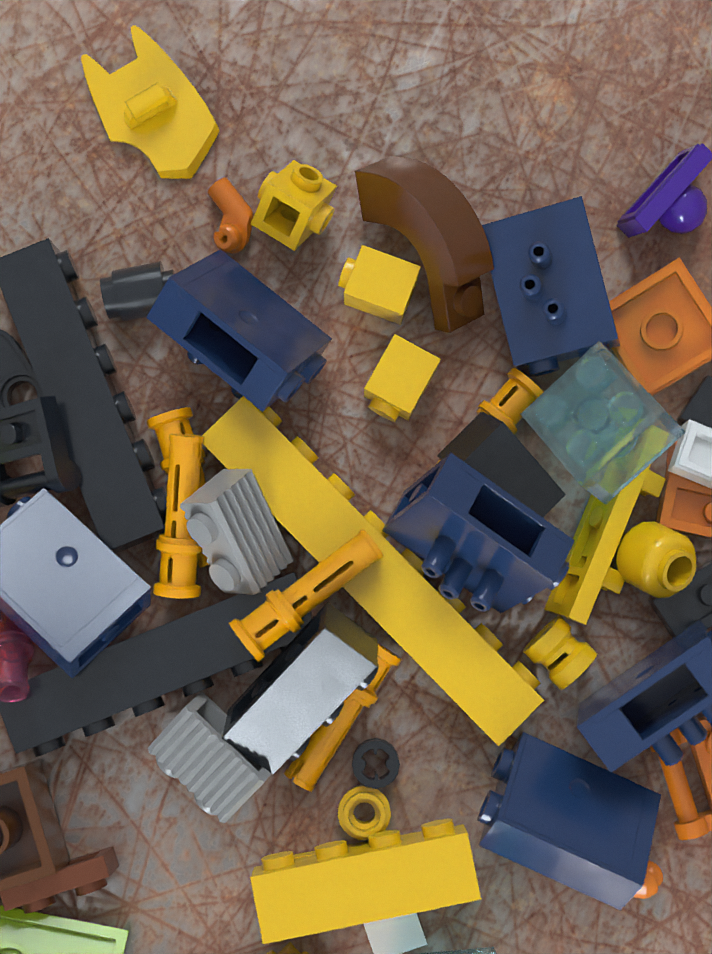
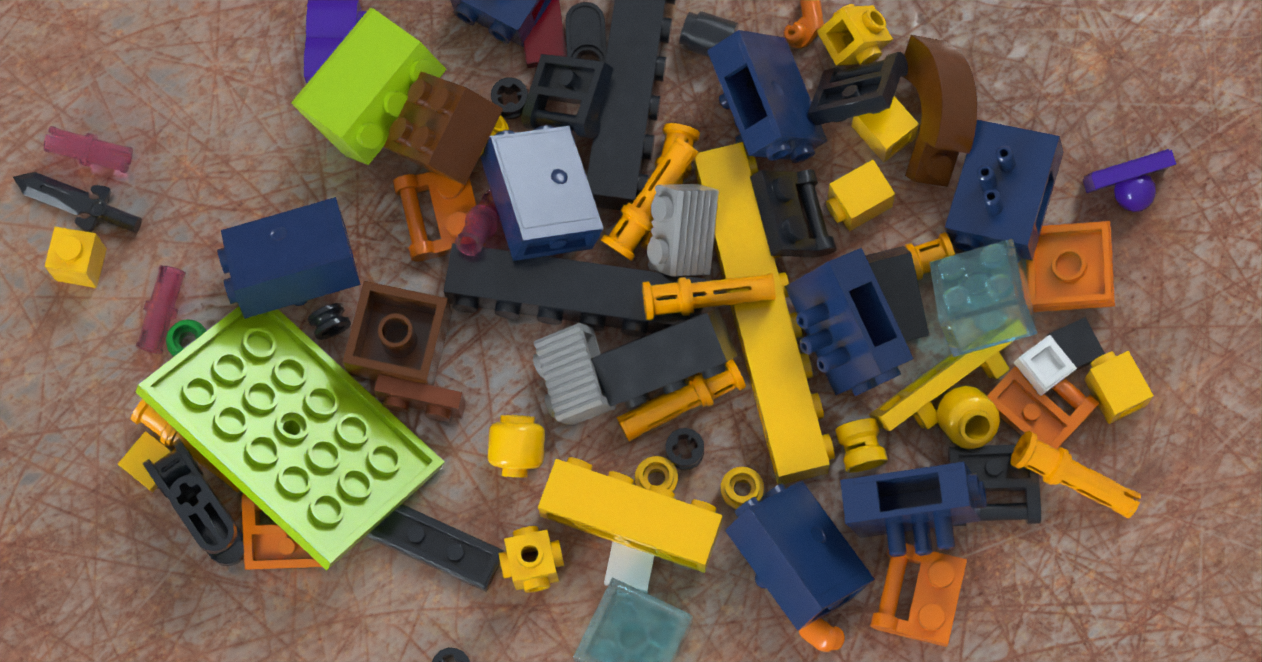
camera: 35 degrees right, 10 degrees down
none -> yellow head [487,415,545,478]
none -> yellow plate [721,467,764,509]
none -> black plate [750,169,837,257]
none -> black plate [808,52,908,126]

